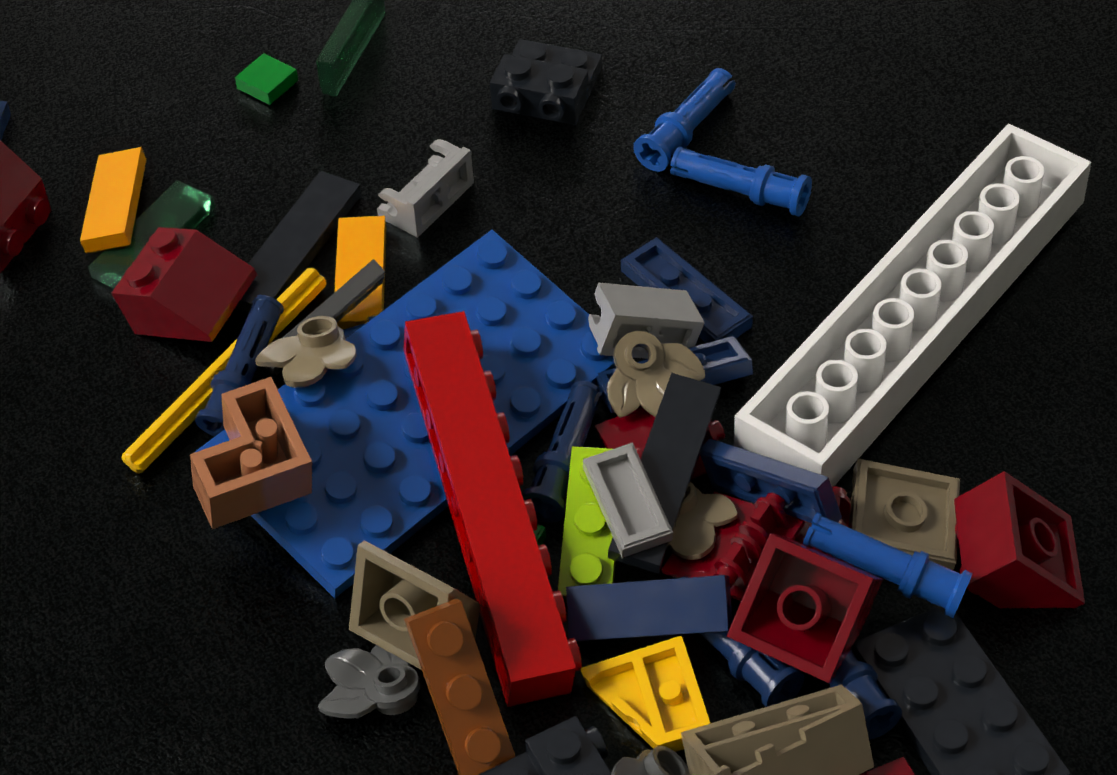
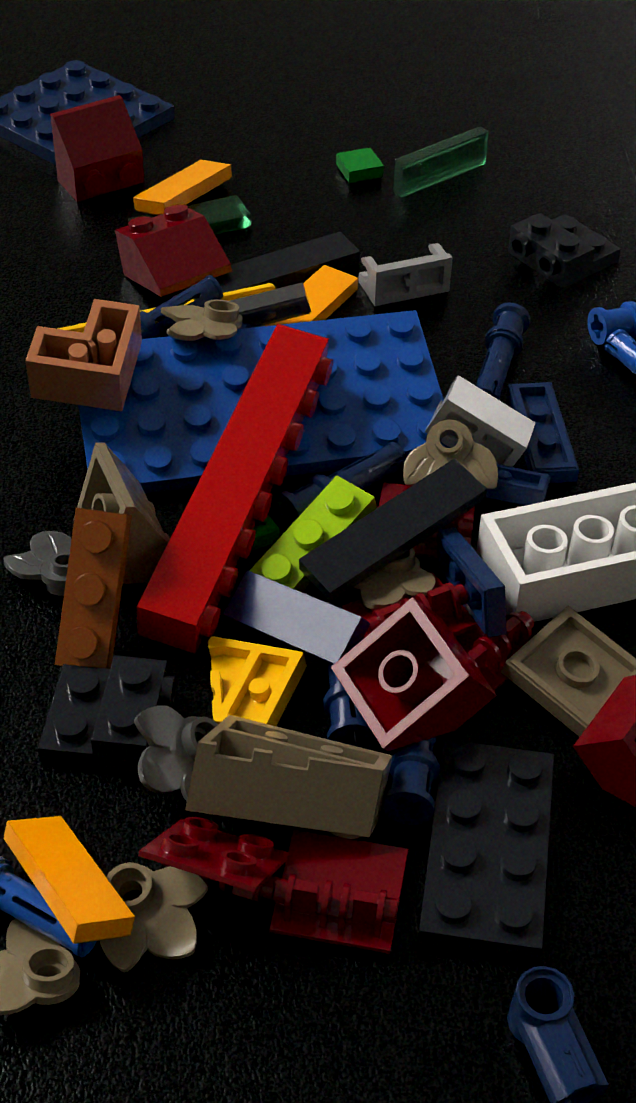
camera: 30 degrees right, 5 degrees down
light grey tile [583,443,673,558] -> none
blue pin [803,512,973,618] -> none
none -> dark blue pin [476,302,531,400]

